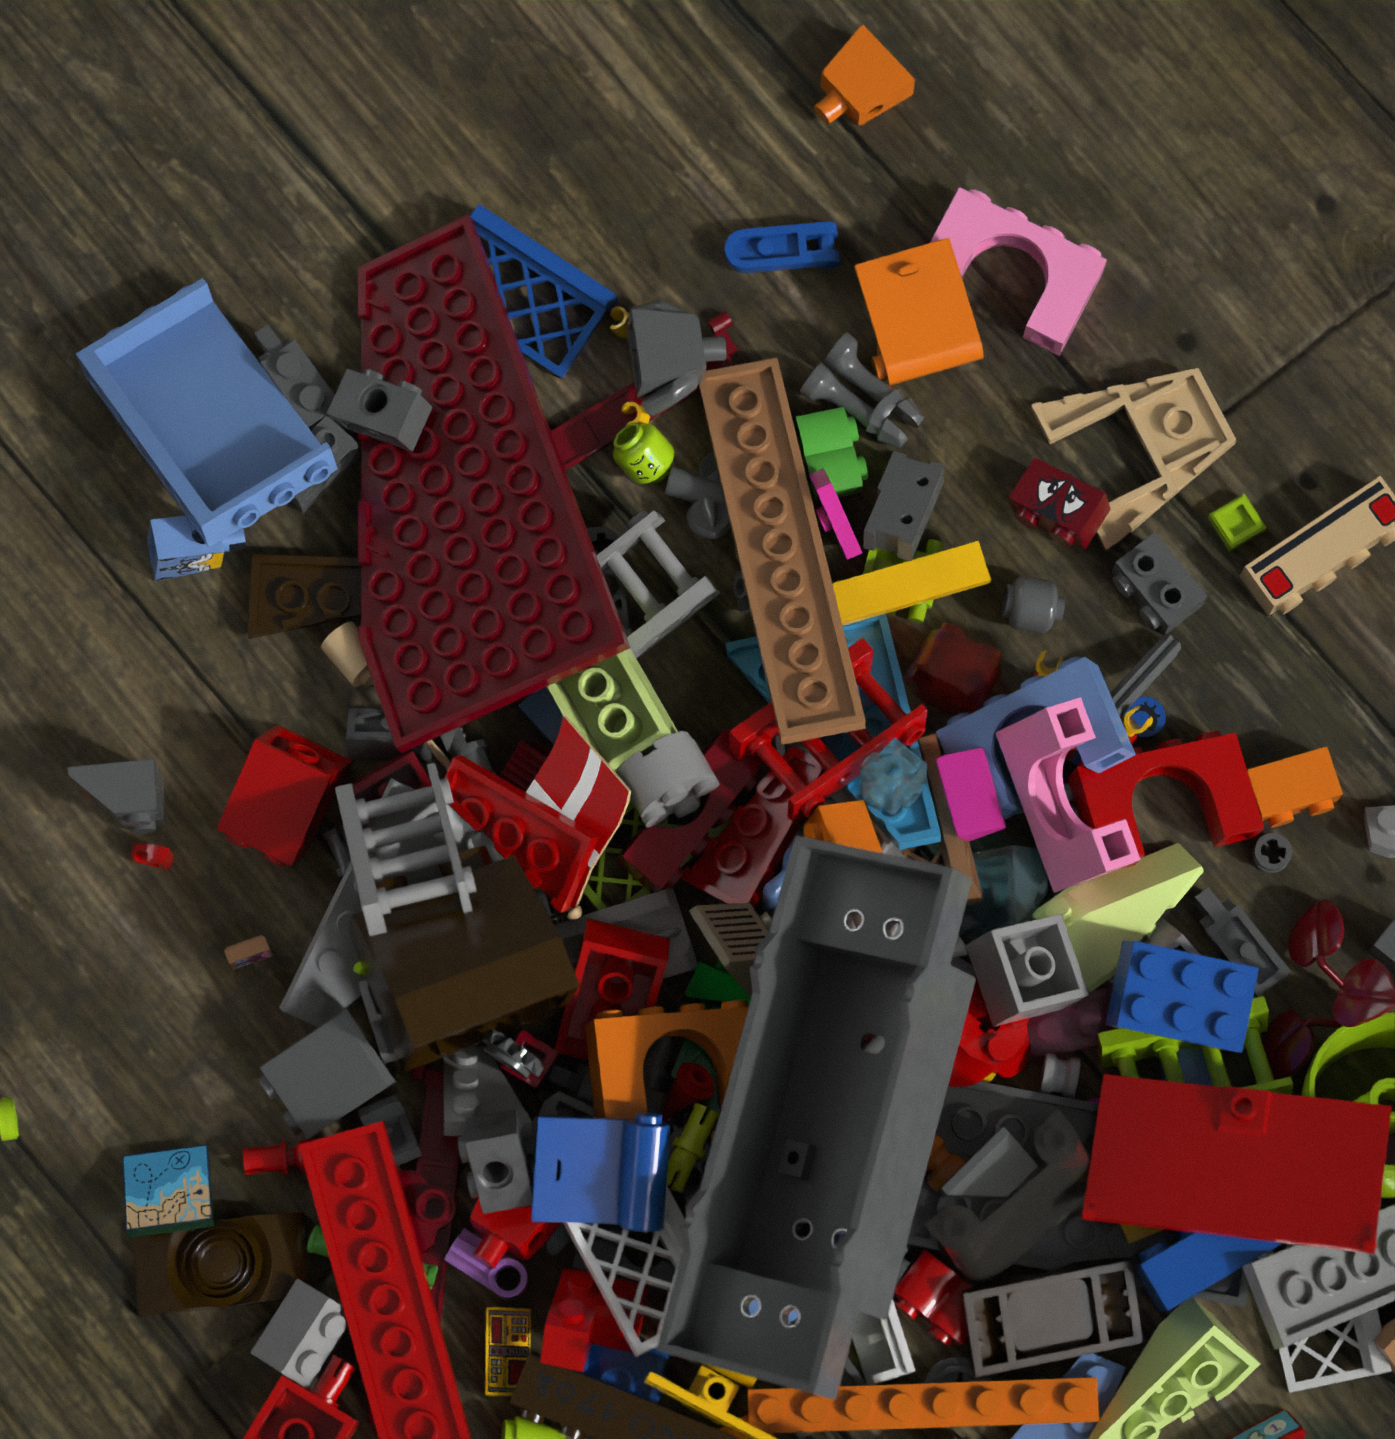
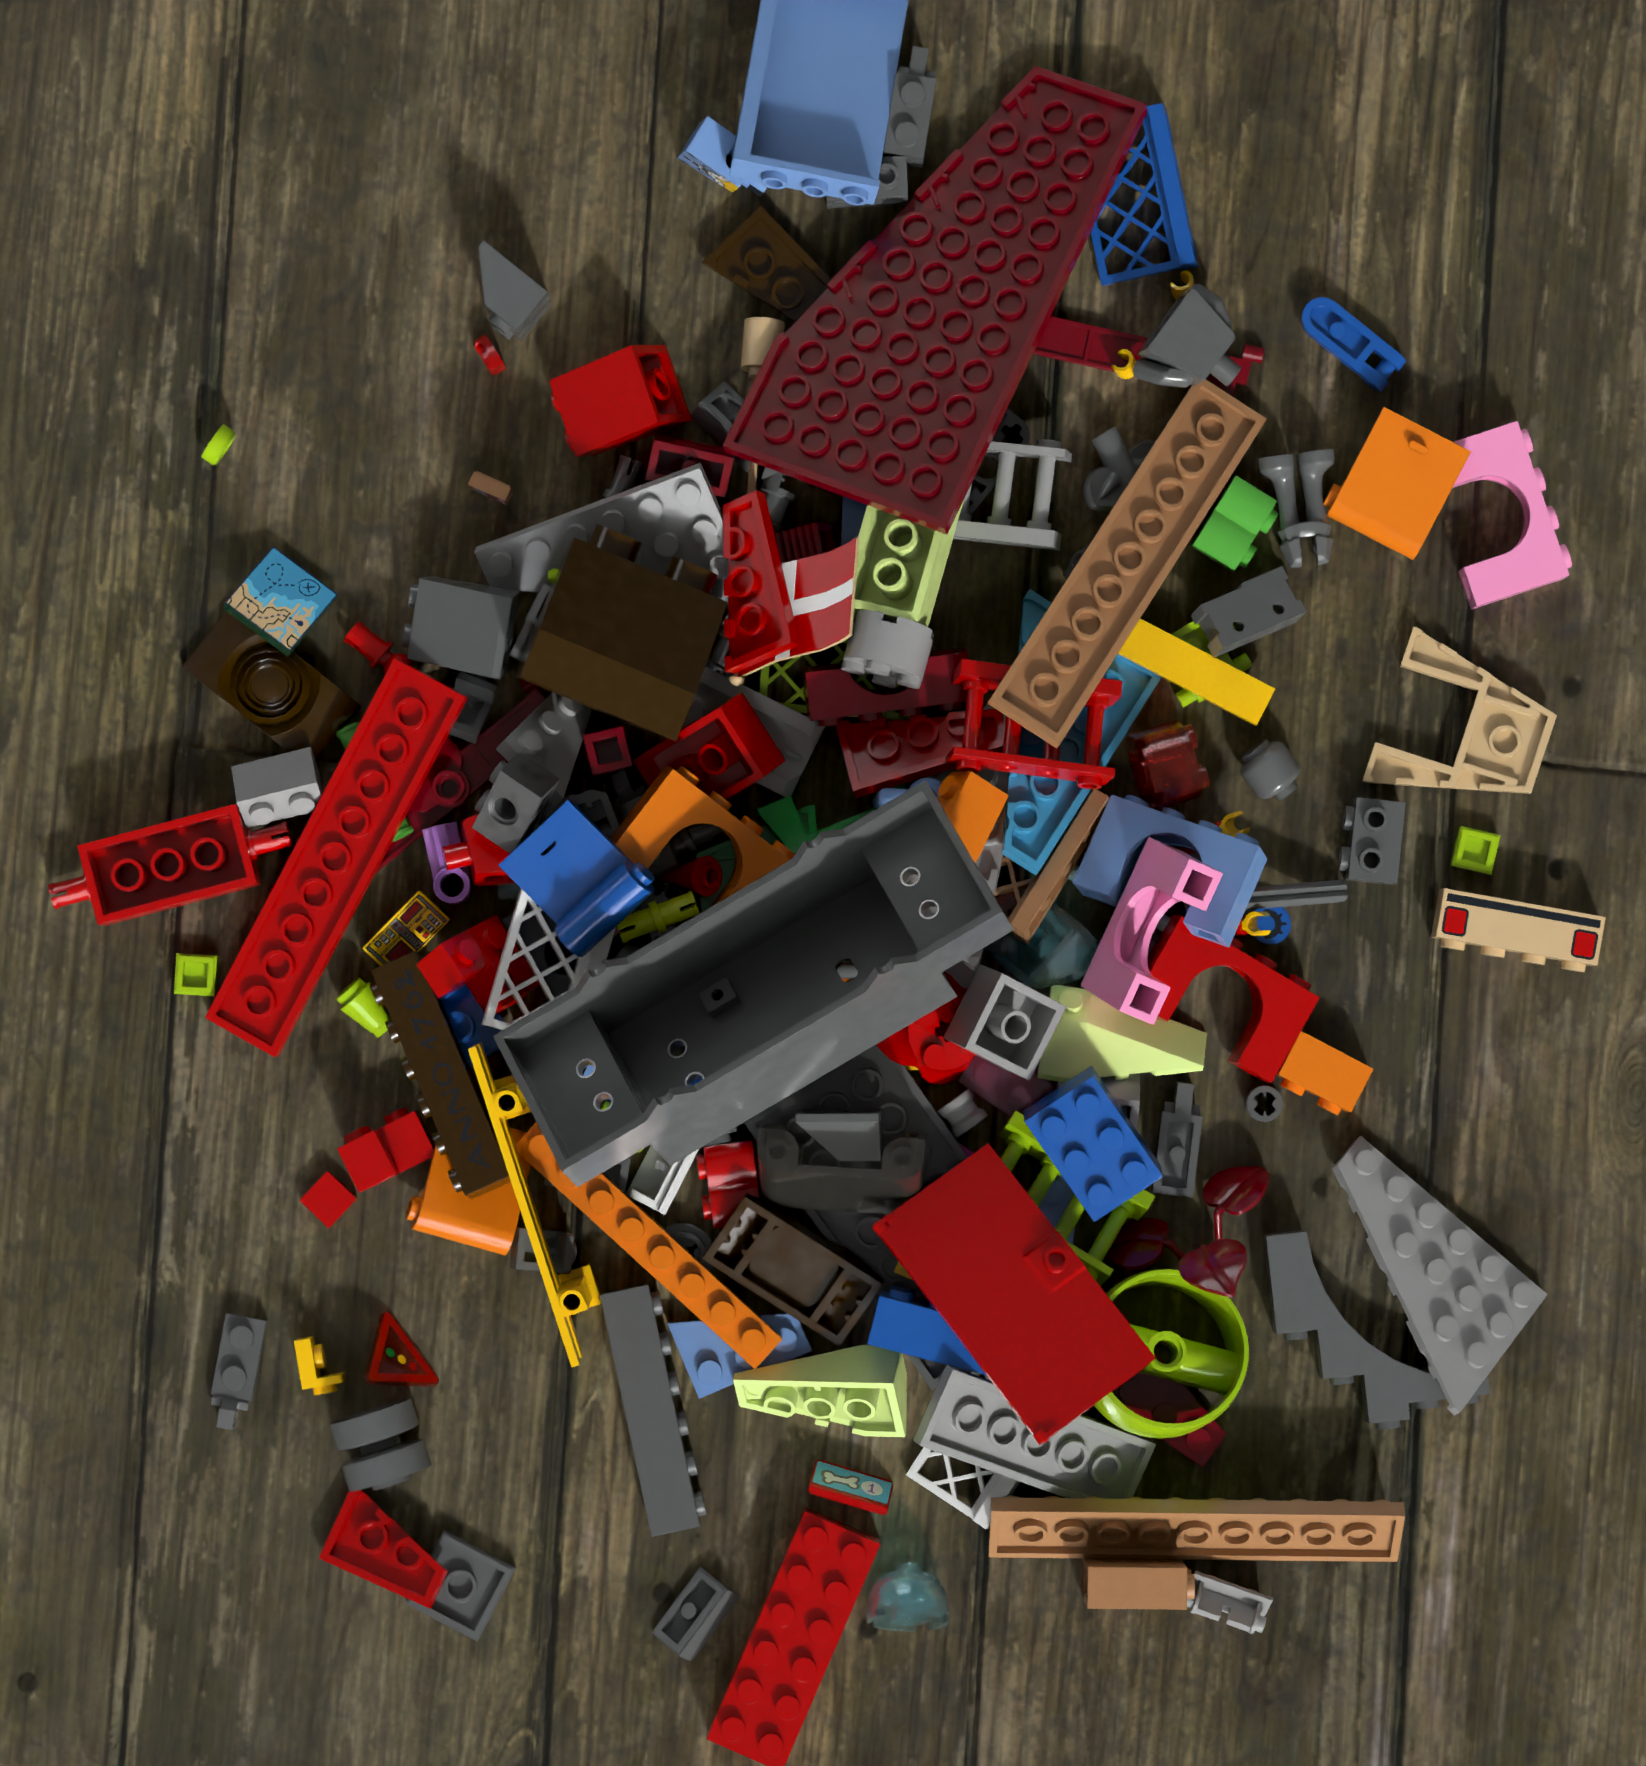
camera: 45 degrees right, 10 degrees up
dark grey brick [327,369,432,452] -> none
light grey fence [335,763,477,936] -> none
dark grey gear [480,1030,543,1078] -> none
lime head [613,423,675,484] -> none
dark tan slope [689,902,773,998] -> none
dark pink plate [809,468,862,560] -> none
orange torso [814,25,915,126] -> none
clear light blue brick [860,738,927,816] -> none
orange wheel [925,1133,966,1193] -> none
dark pink slope [936,748,1006,842] -> none
dark red brick [1009,457,1111,550] -> none

